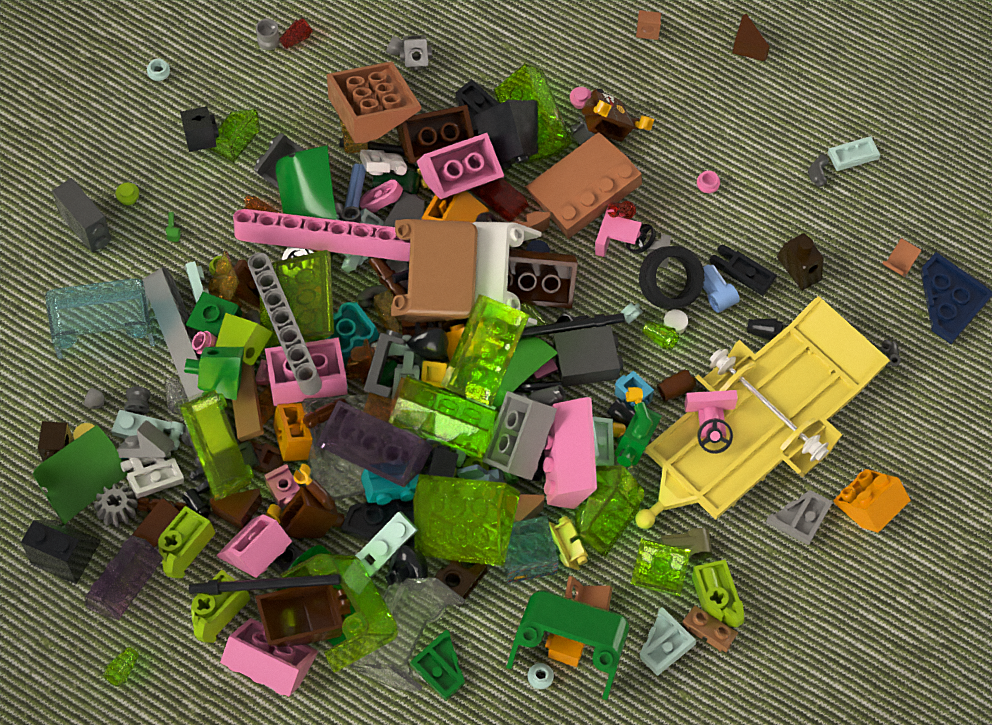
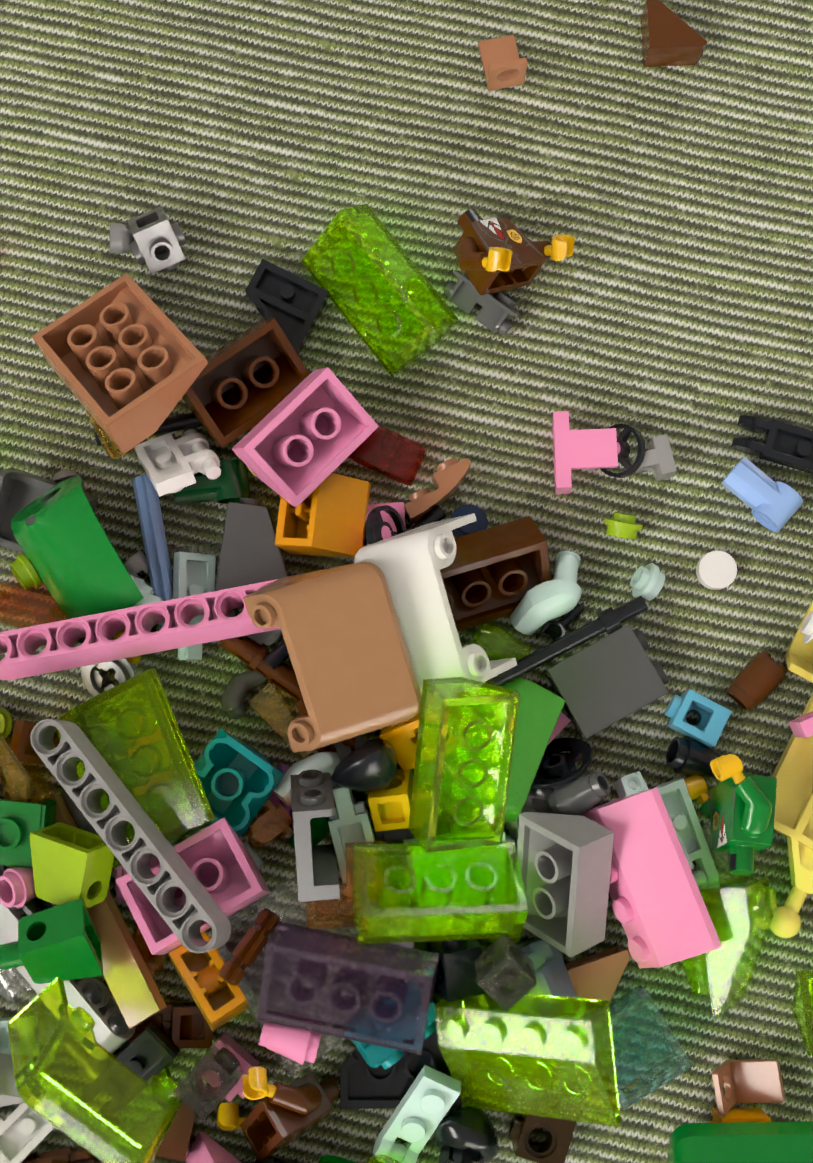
camera: 15 degrees left, 20 degrees up
dark grey hinge [341,206,361,223] -> none
bright pink plate [359,180,403,213] -> none
black slope [474,100,538,171] -> none
nougat slope [525,132,642,239] -> none
light yellow hinge [547,516,588,570] -> none
bright pink plate [570,87,591,109] -> none
clear red pin [607,201,636,219] -> none
black tyre [638,246,705,309] -> none
clear neon green cone [642,320,679,350] -> none
bright pink plate [697,171,720,193] -> none
none -> lime plate [9,553,42,590]
none -> clear smoke brick [173,1044,243,1121]
none -> bright pink cone [259,1020,322,1065]
none -> clear smoke brick [474,933,537,1011]
none -> light aqua arm [510,551,582,635]
none -> lime plate [604,512,643,539]

